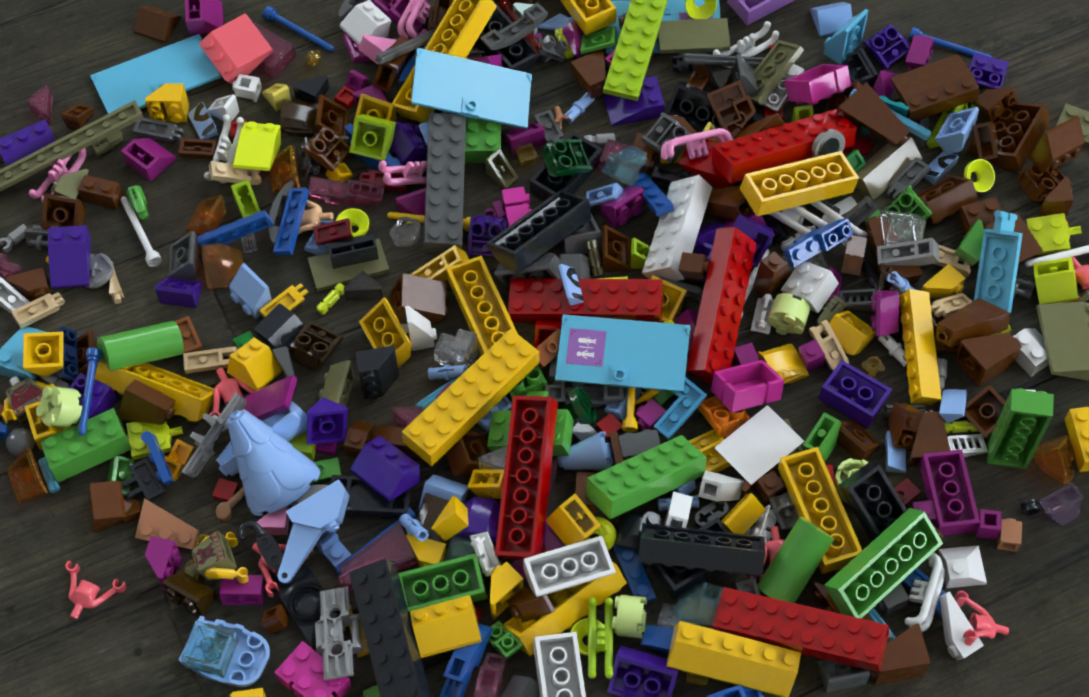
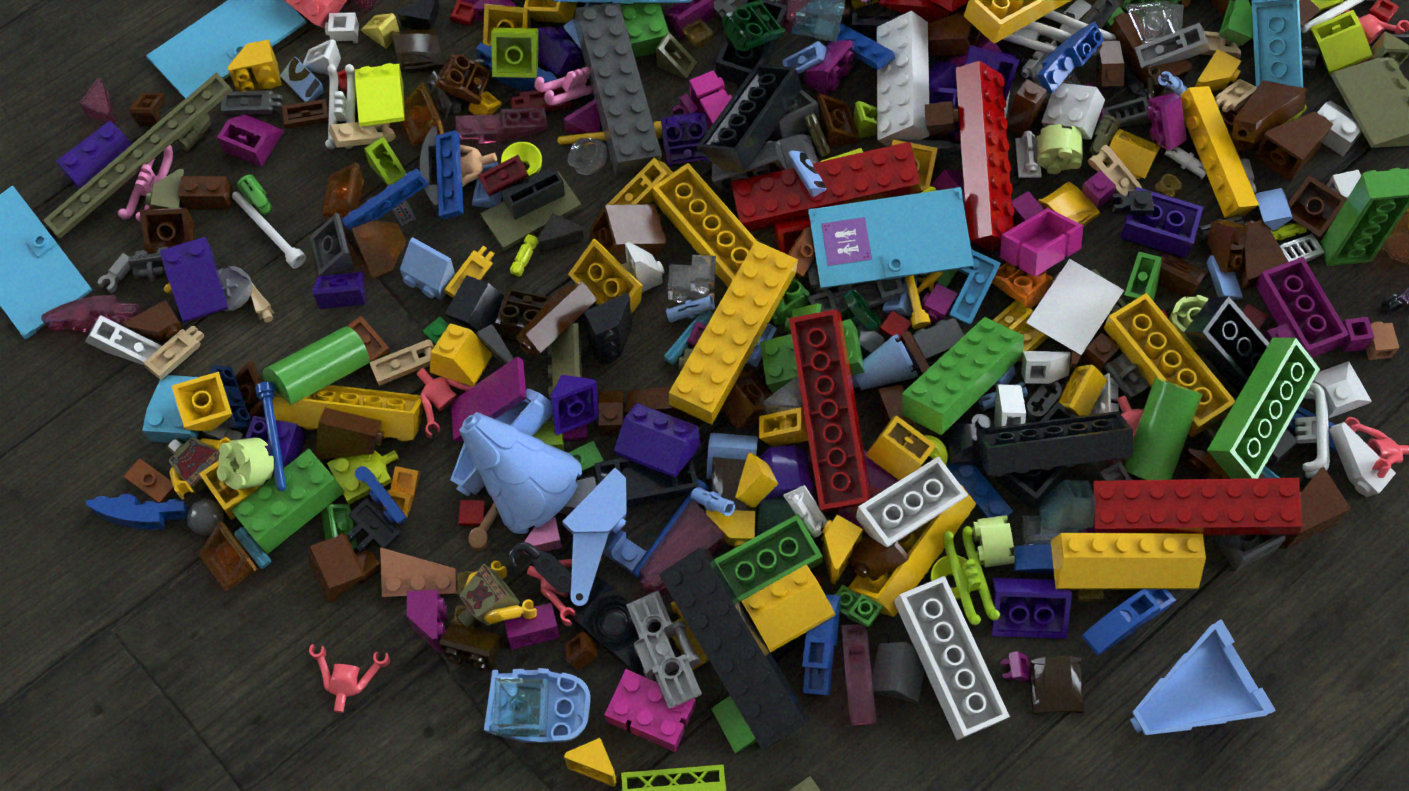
camera: 15 degrees left, 5 degrees up
light grey piece [181,392,247,478] -> none
reddish brown slope [315,94,349,137] -> none
clear pink slope [392,406,423,428] -> none
none -> slope [516,281,597,356]
none -> black plate [1111,191,1154,215]

